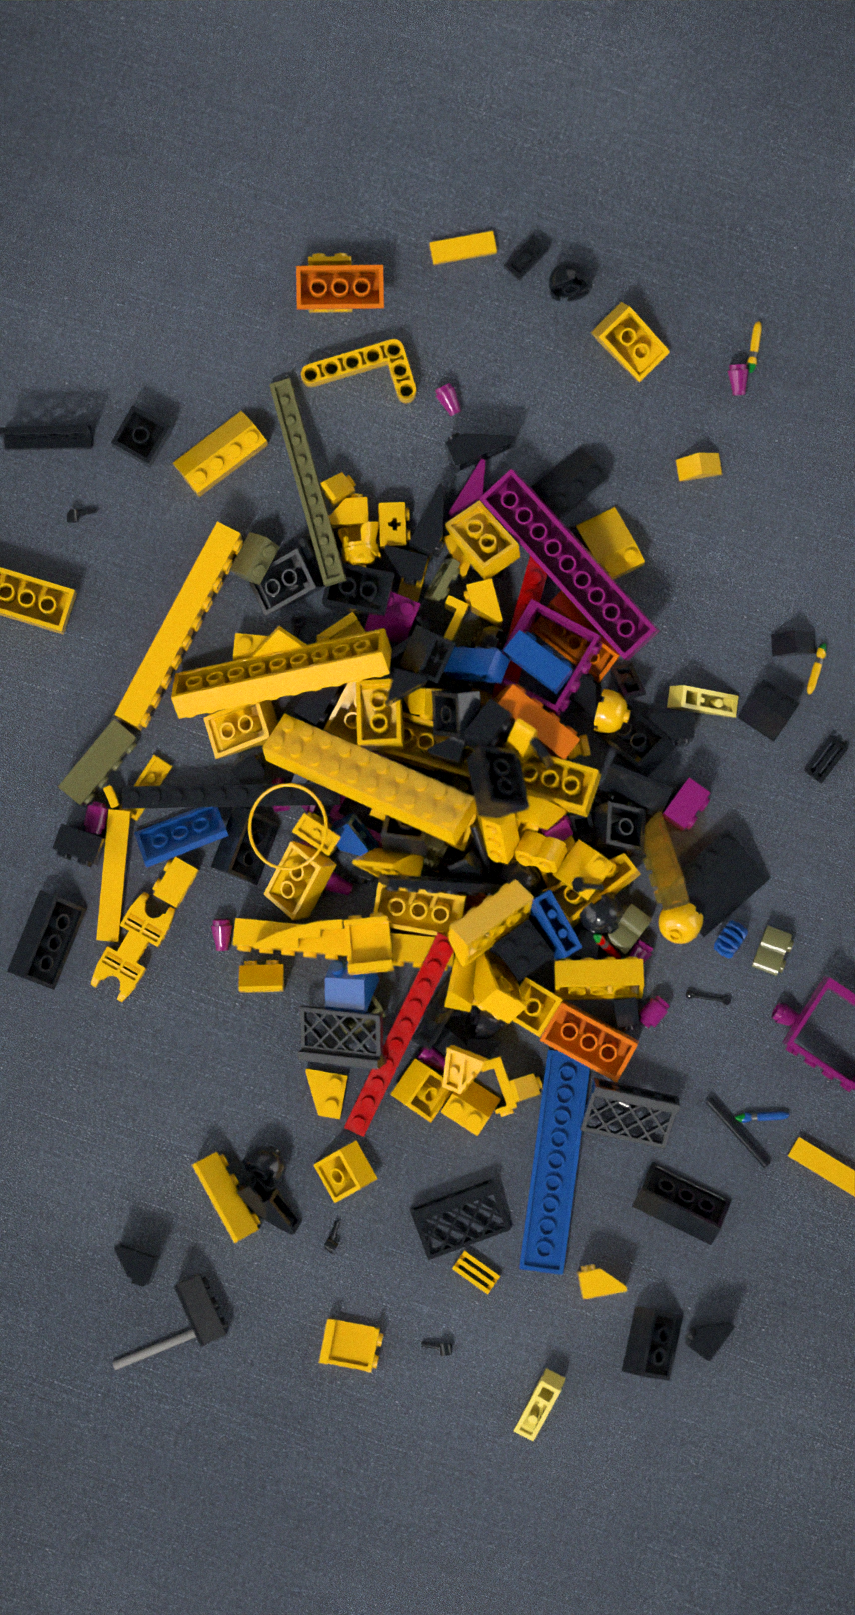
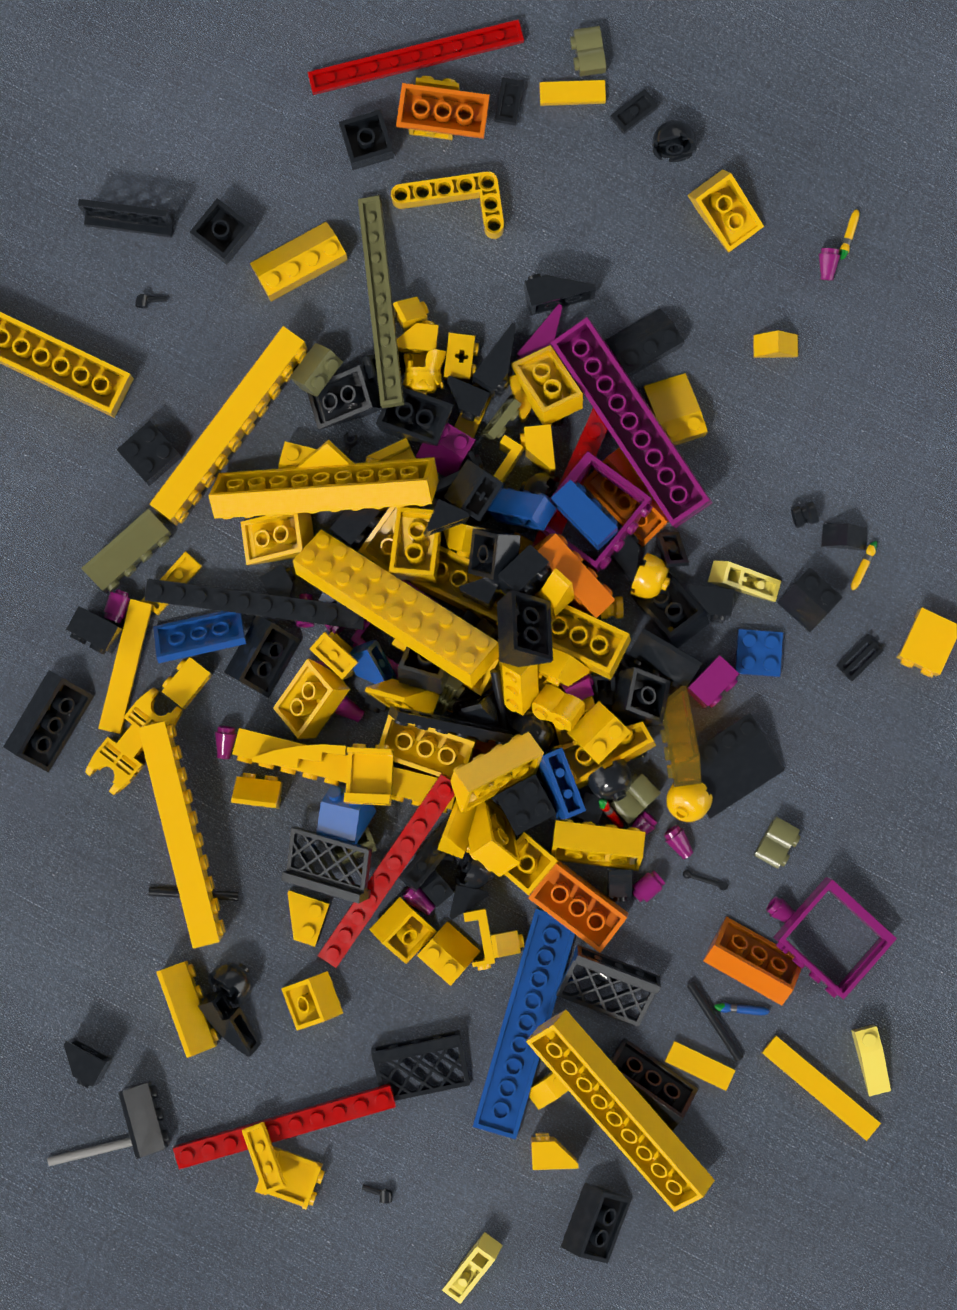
camera: 10 degrees right, 0 degrees up
yellow tile [103,785,121,810] -> none
yellow piece [248,783,328,870] -> none
black hand [324,1221,340,1253] -> none
magenta cone [434,383,462,416] -> none
yellow wing [442,1045,488,1094] -> none
yellow tile [452,1251,500,1294] -> none
black tile [529,737,554,769] -> none
black hand [571,877,604,893] -> none
black slope [685,1322,736,1362] -> none
blue gear [714,920,748,959] -> none
none -> black brick [116,420,182,486]
none -> yellow brick [138,720,226,949]
none -> black bar [148,887,239,901]
none -> red plate [173,1084,396,1170]
none -> yellow tile [242,1122,287,1195]
none -> red plate [307,19,524,95]
none -> black brick [339,109,394,170]
none -> black plate [494,77,524,126]
none -> yellow brick [526,1009,715,1212]
none -> yellow slope [529,1072,568,1110]
none -> olive brick [570,26,606,77]
none -> magenta cone [663,825,694,859]
none -> yellow tile [665,1041,736,1091]
none -> orange slope [703,916,801,1006]
none -> blue plate [735,629,783,677]
none -> black wheel [791,501,819,528]

